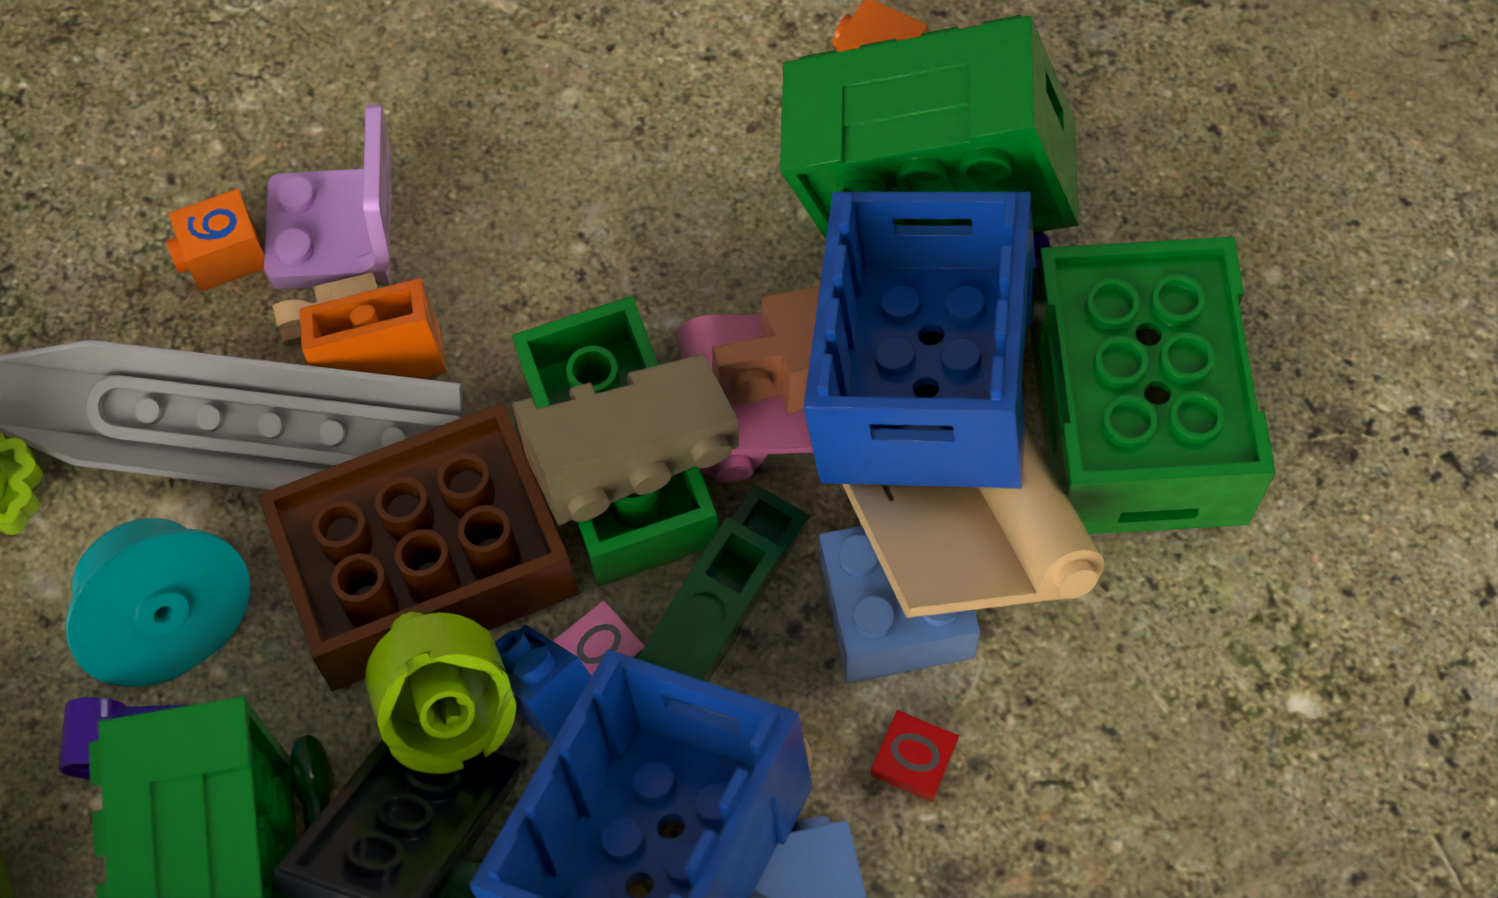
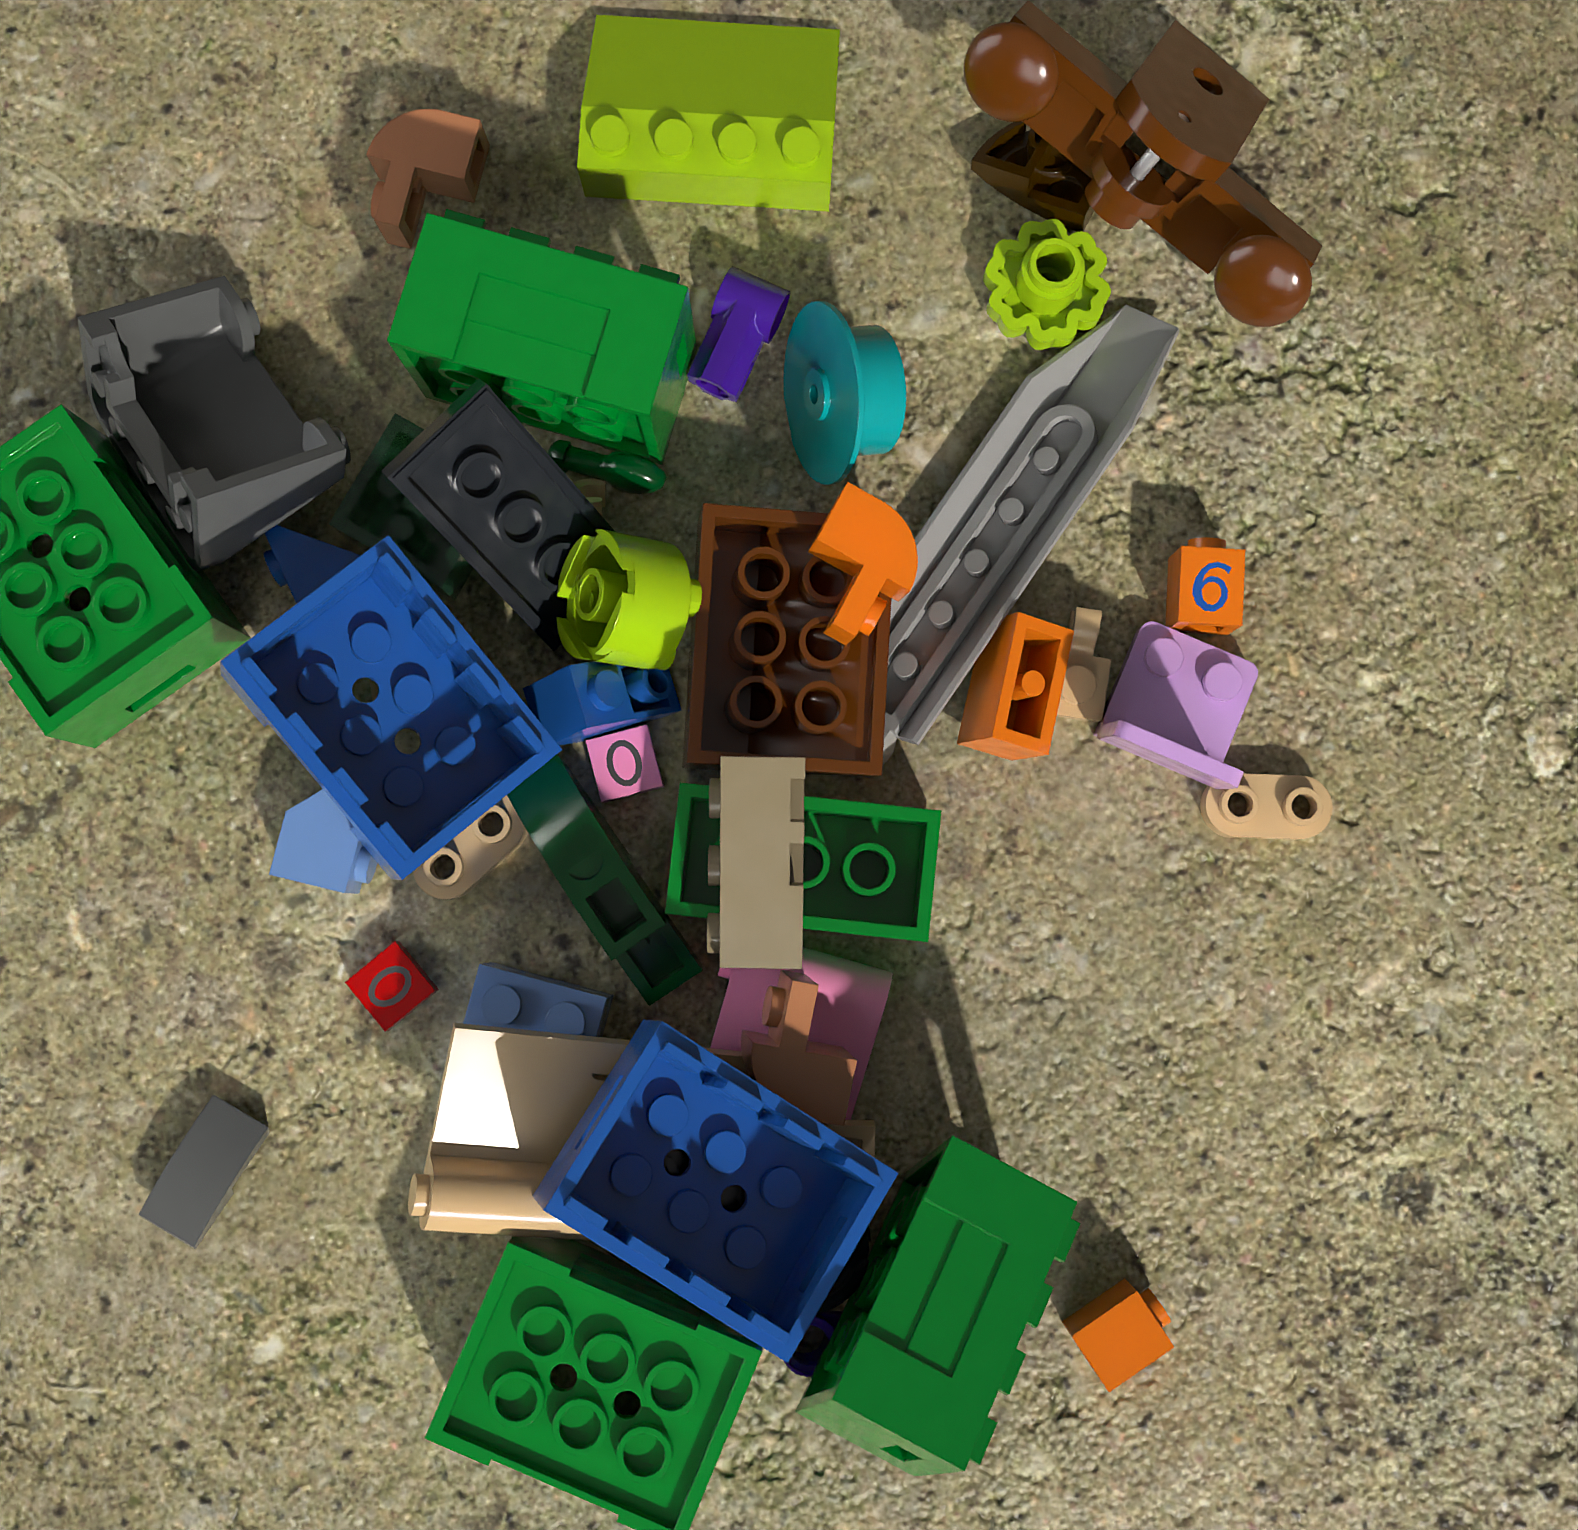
camera: 110 degrees right, 20 degrees up
none -> dark grey slope [139,1095,270,1250]
none -> orange brick [808,482,918,645]
none -> tan plate [1200,773,1333,840]

